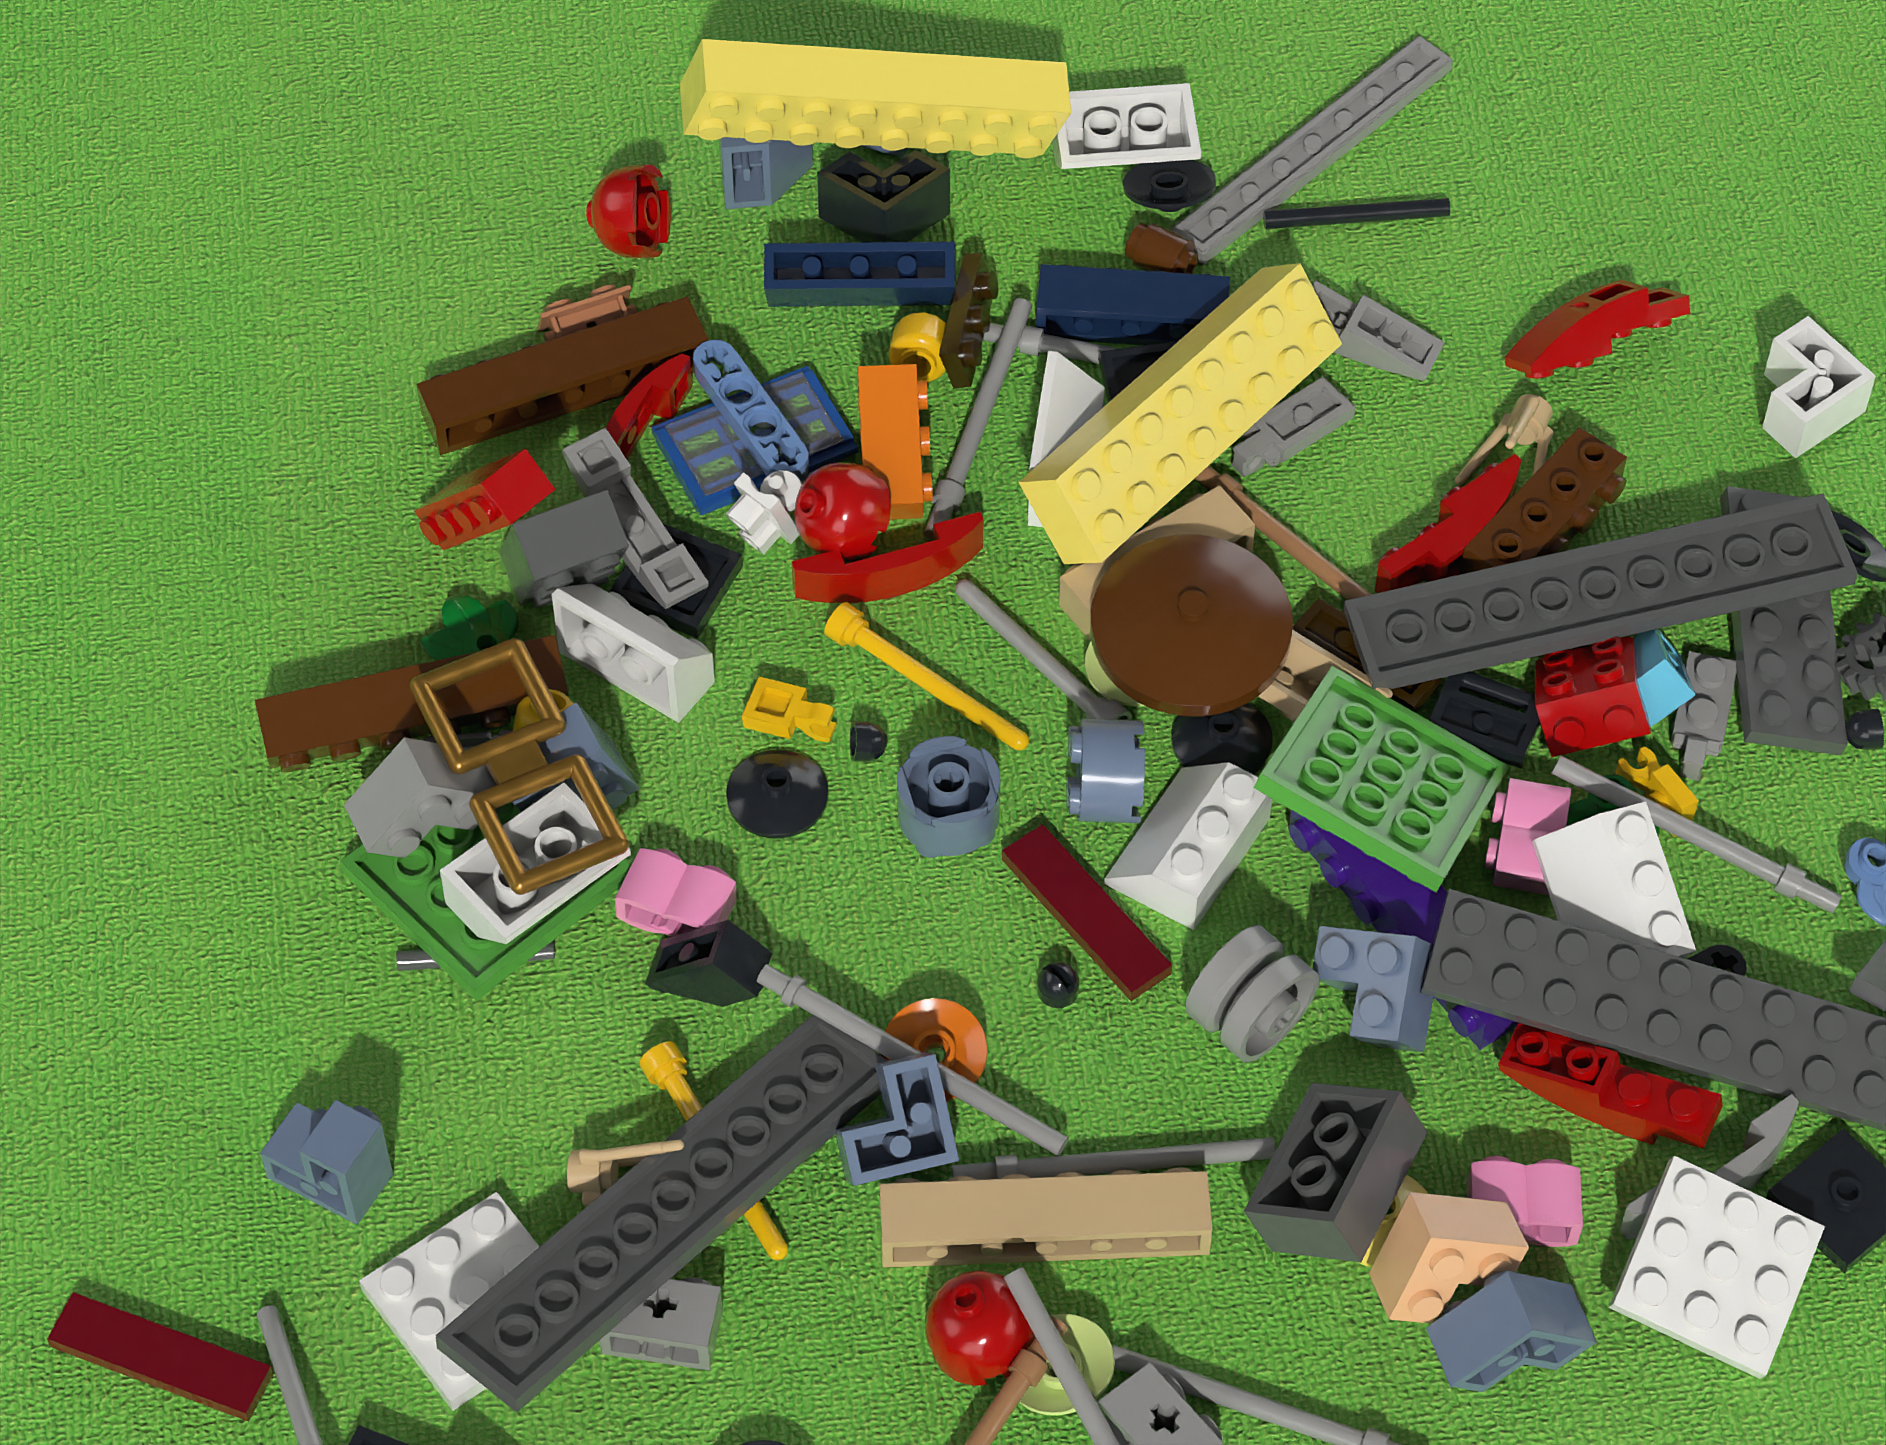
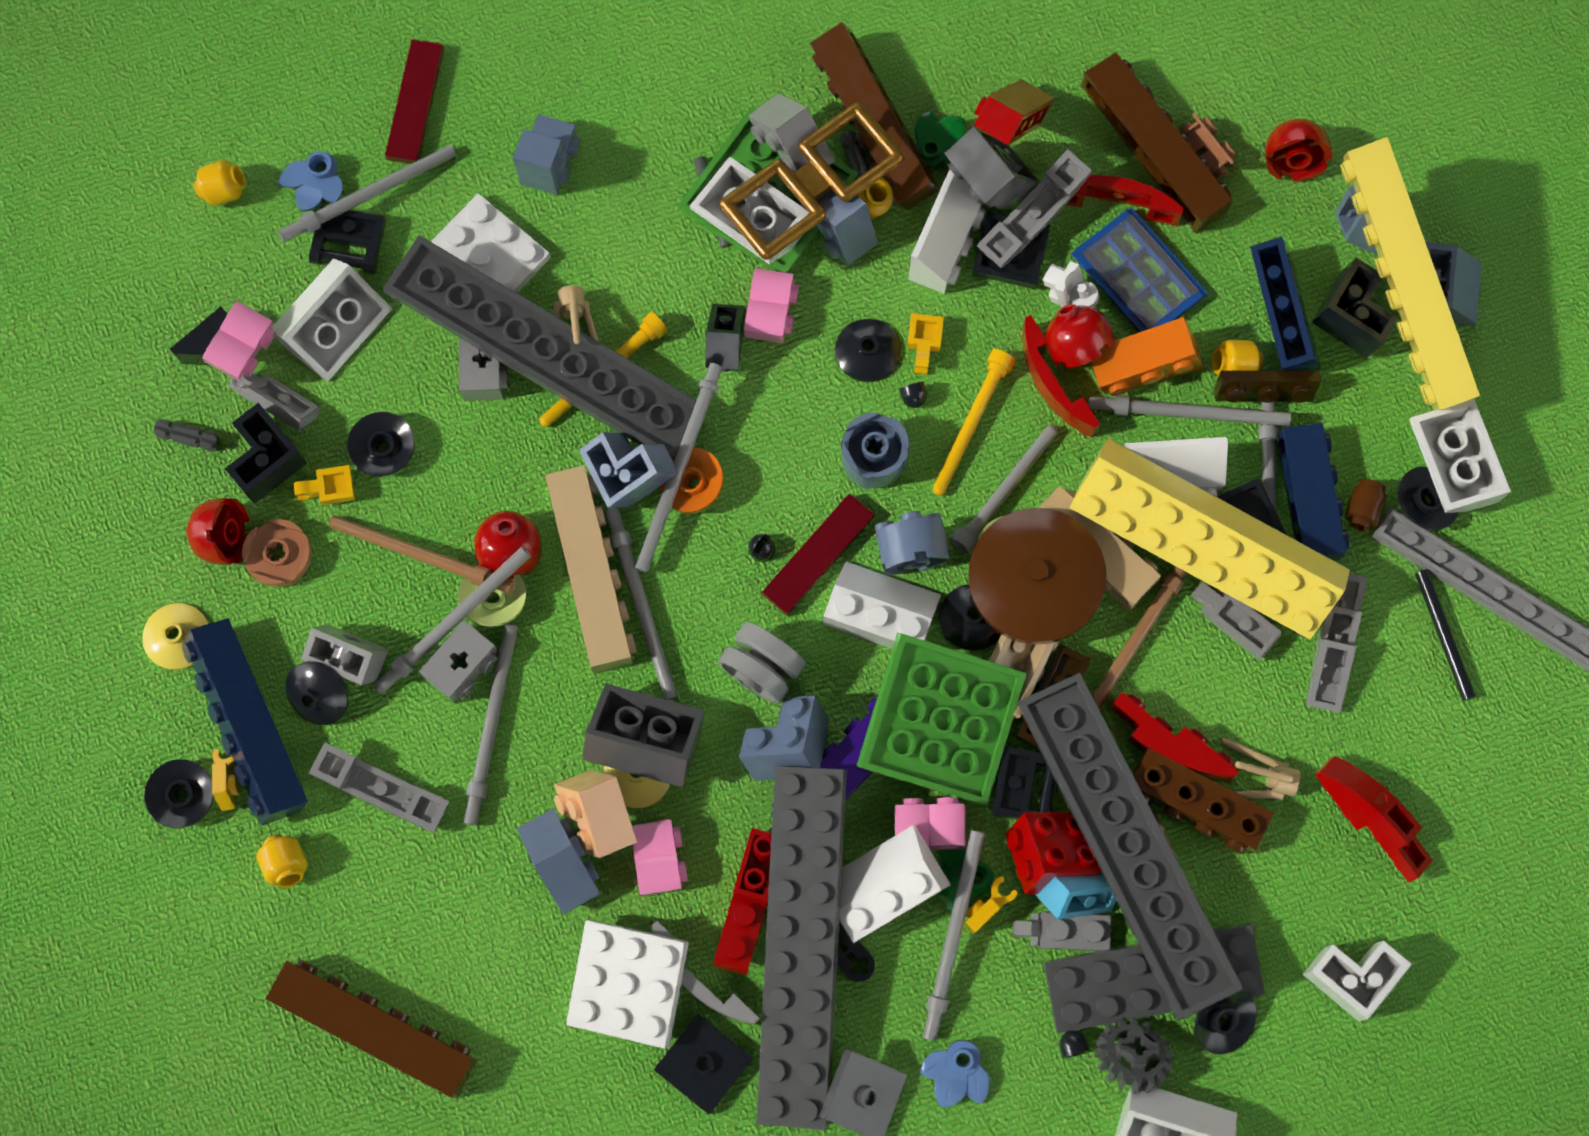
camera: 80 degrees right, 20 degrees up
medium blue beam [693,340,809,483] -> none

